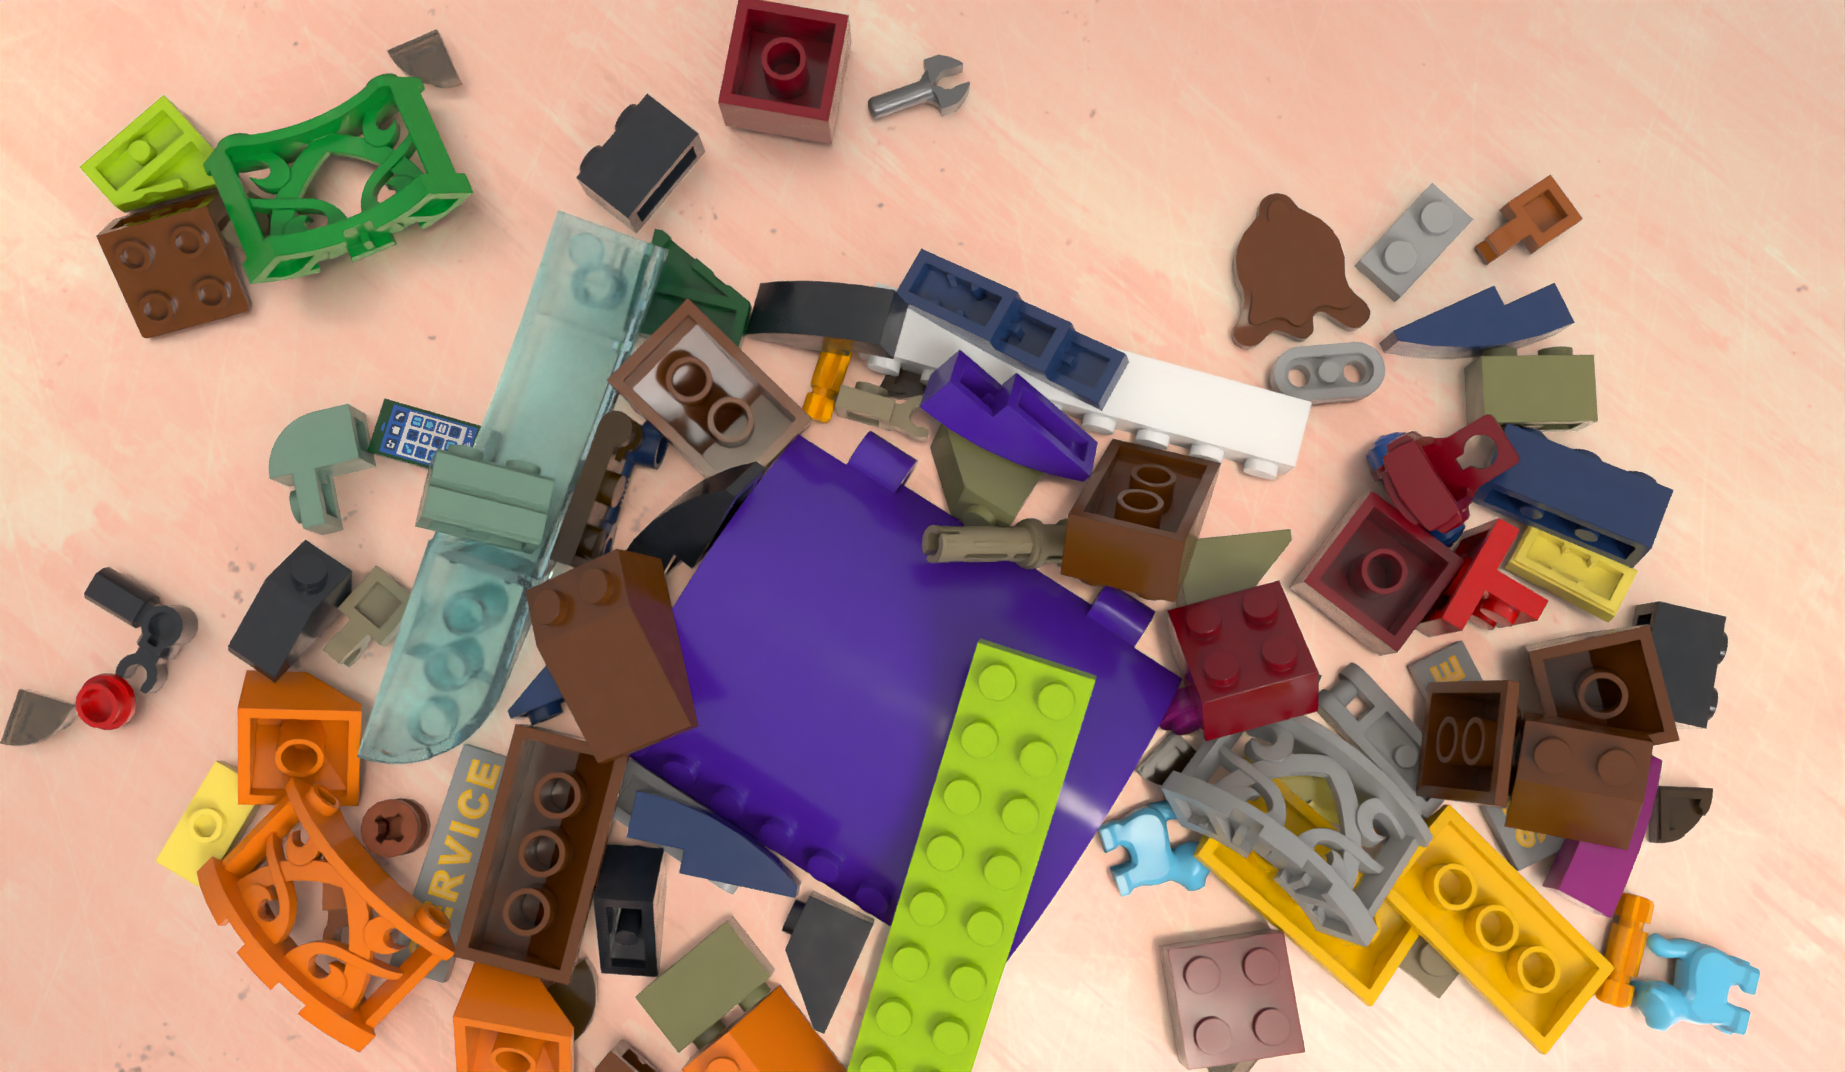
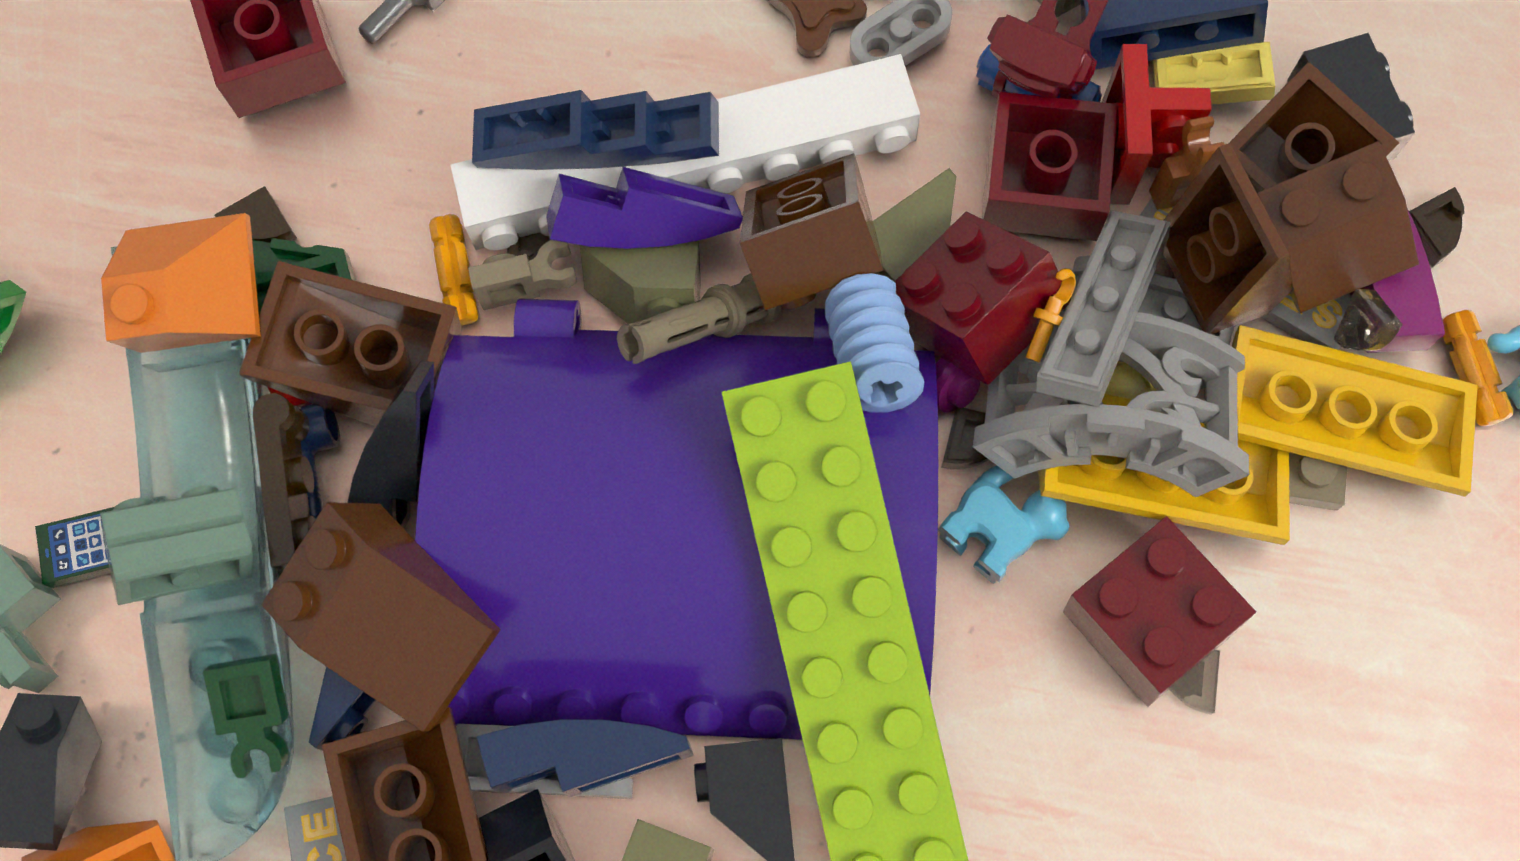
camera: 25 degrees left, 10 degrees down
dark tan plate [323,566,423,668] -> none
black brick [576,94,705,234] -> none
black slope [745,281,908,359] -> none
none -> orange slope [101,213,261,353]
none -> dark green plate [203,653,289,778]
none -> dark brown tile [214,186,297,243]
none -> light blue piece [825,273,924,413]
none -> light orange hand [1025,268,1076,363]
none -> light grey tile [1036,210,1170,407]
none -> dark orange plate [1149,116,1225,210]
none -> clear smoke tile [1334,289,1403,351]

